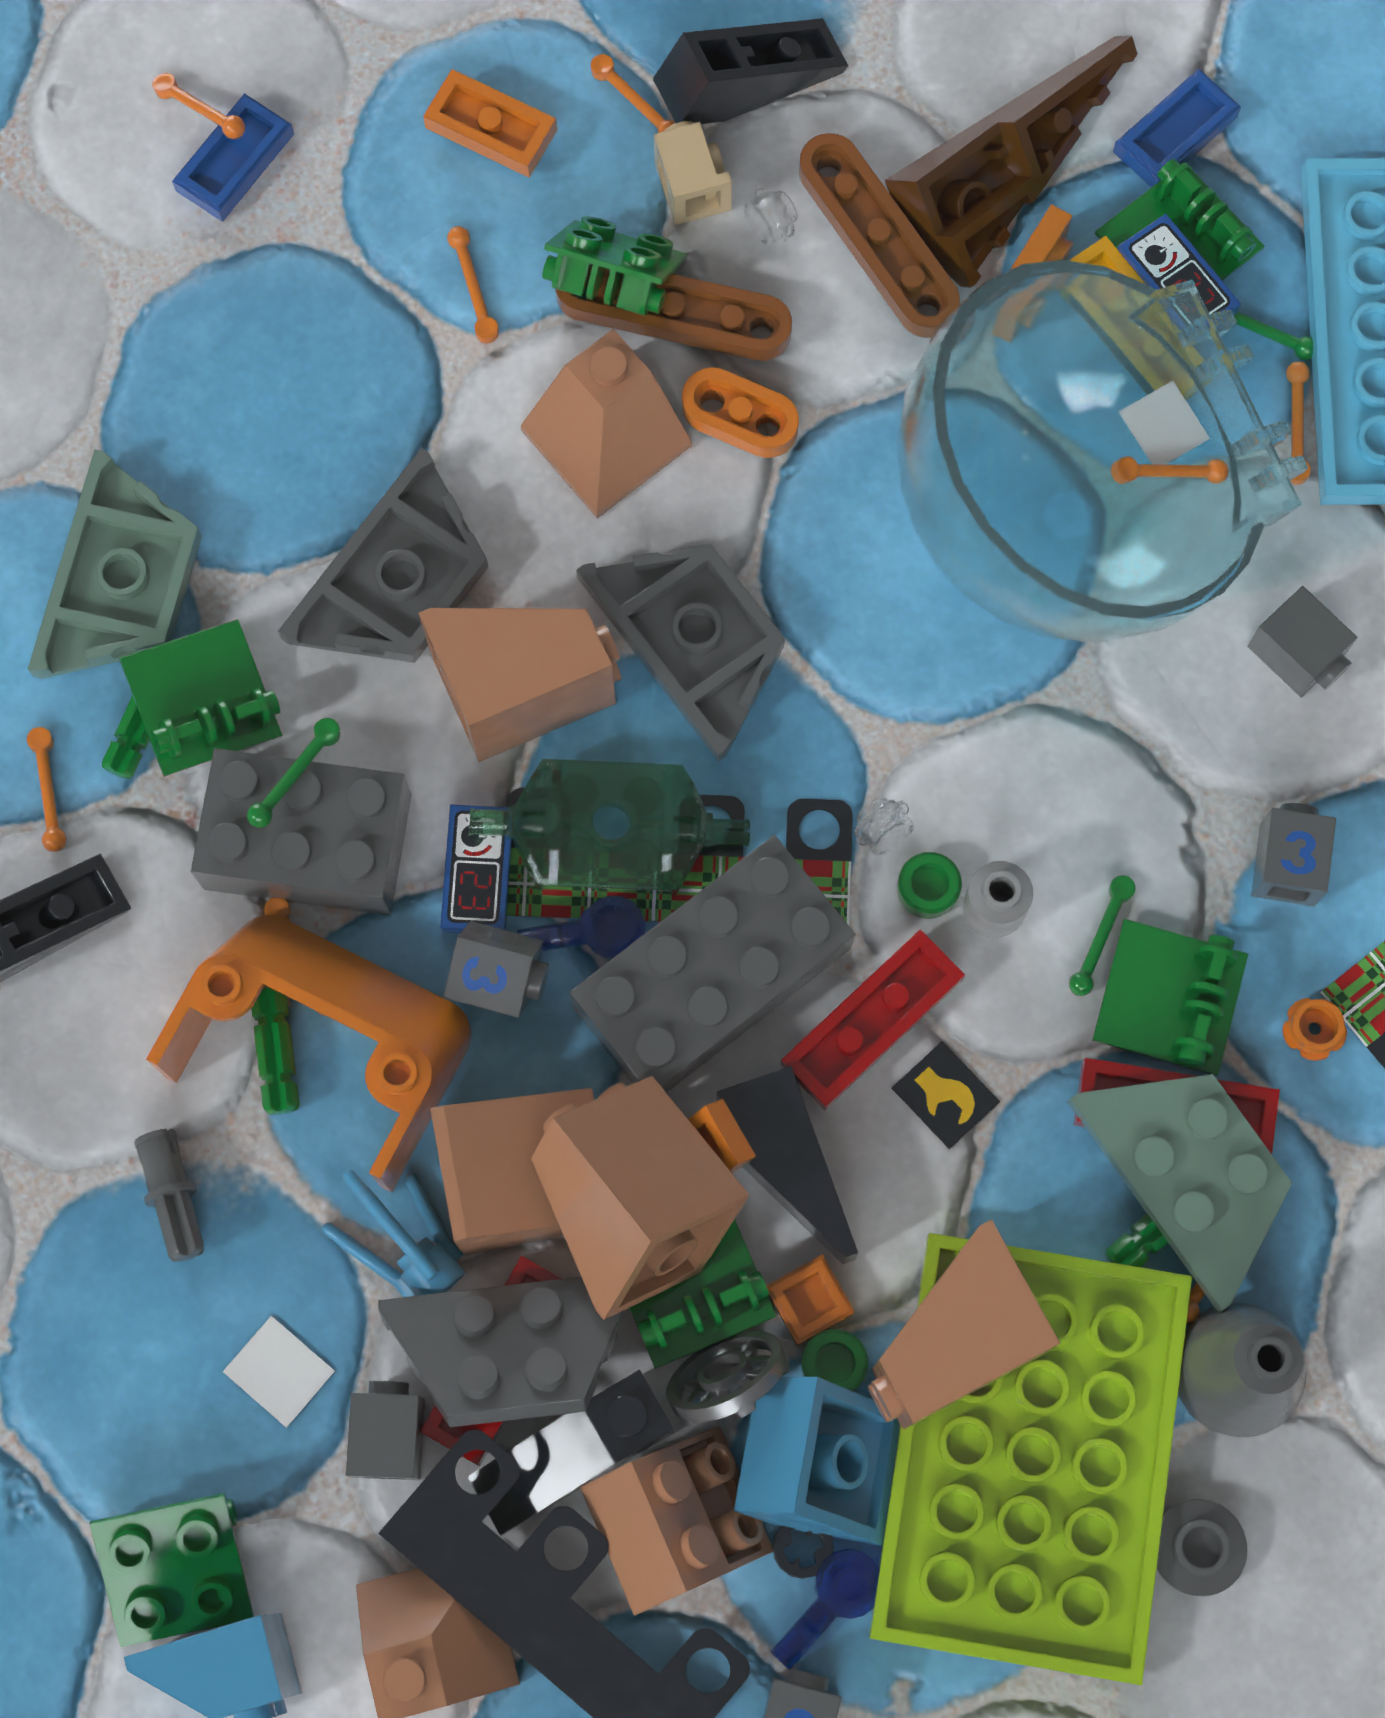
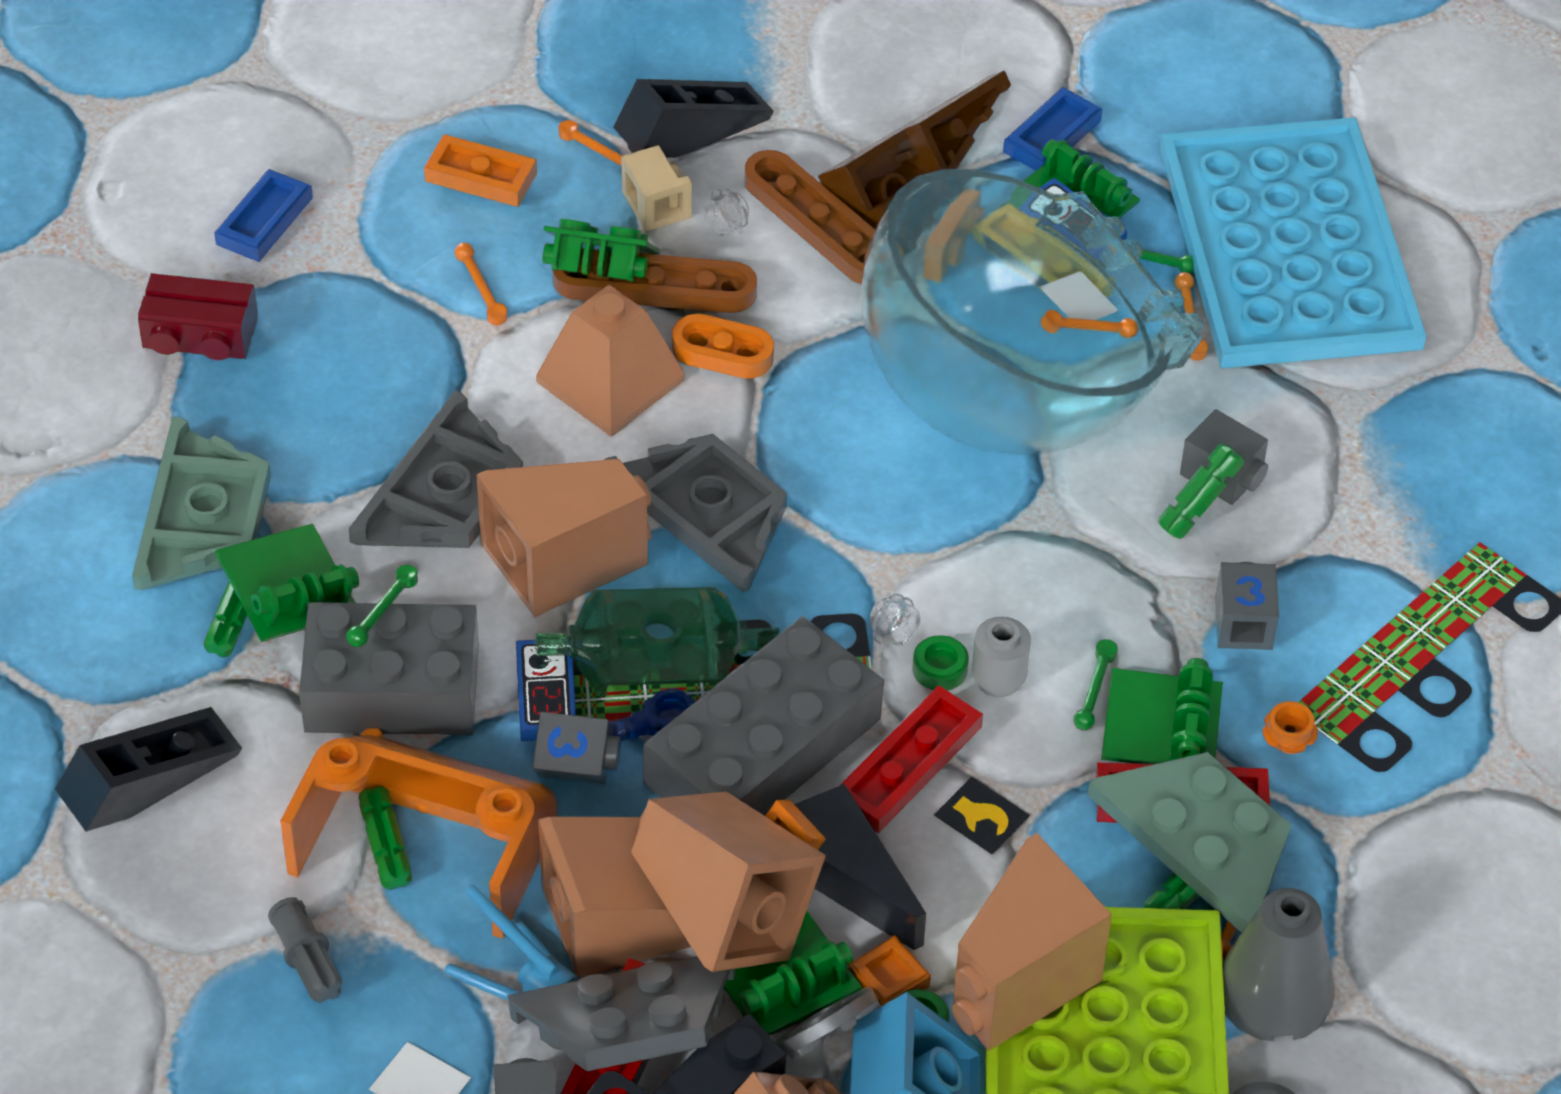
camera: 10 degrees left, 25 degrees down
orange hinge [26,727,67,852] -> none
orange hinge [152,73,245,139] -> none
none -> dark red brick [138,273,258,360]
none -> green axle [1158,443,1244,539]

